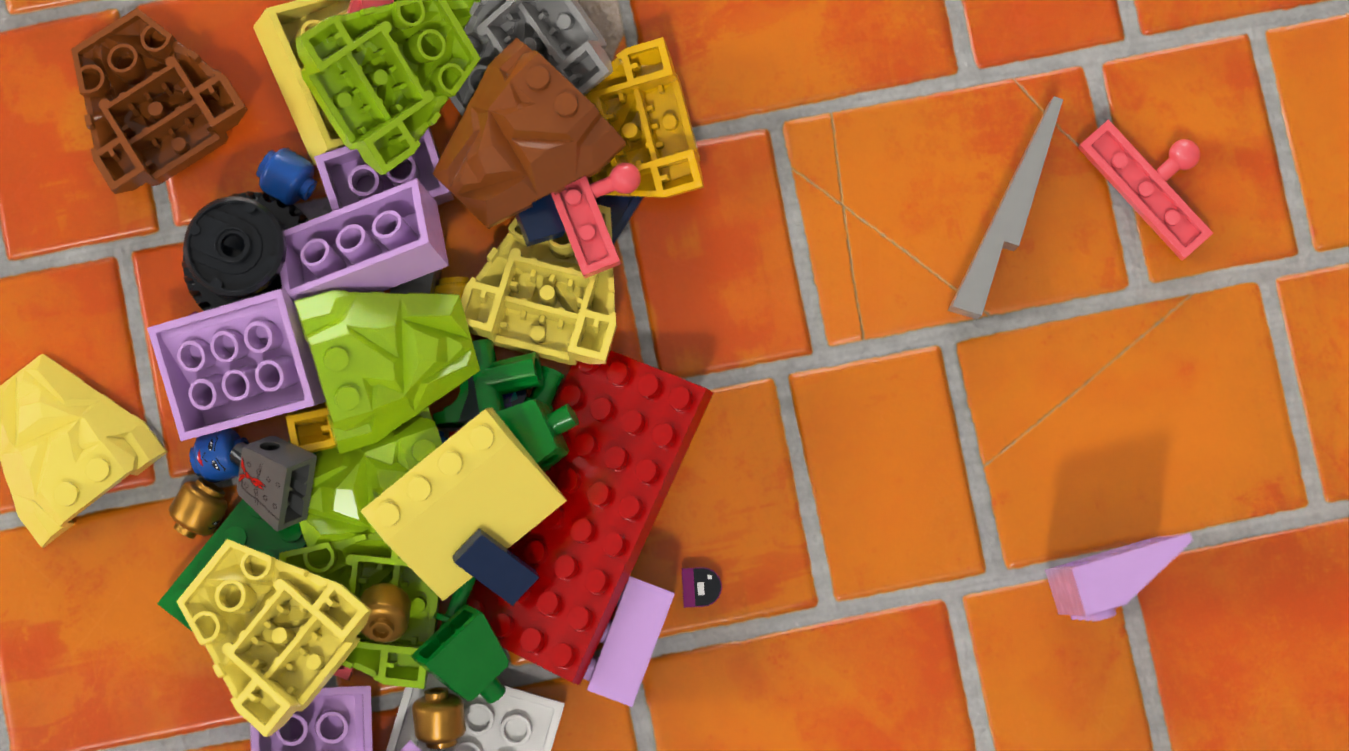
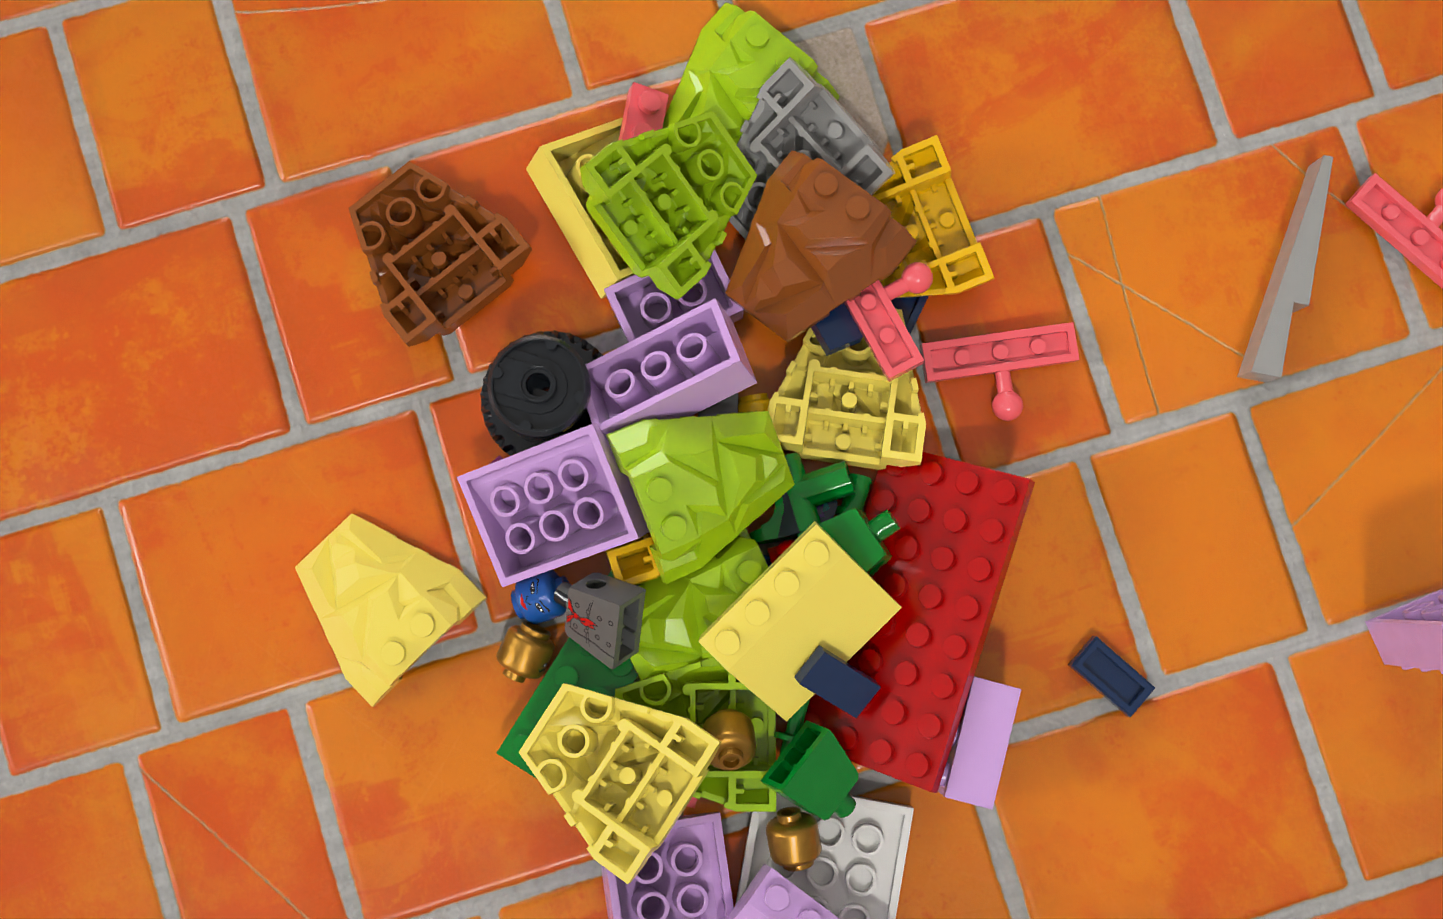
camera: 10 degrees left, 0 degrees up
blue head [256,148,317,205] -> none
tile [682,567,722,608] -> none
none -> coral plate [920,322,1080,421]
none -> dark blue tile [1068,636,1155,717]

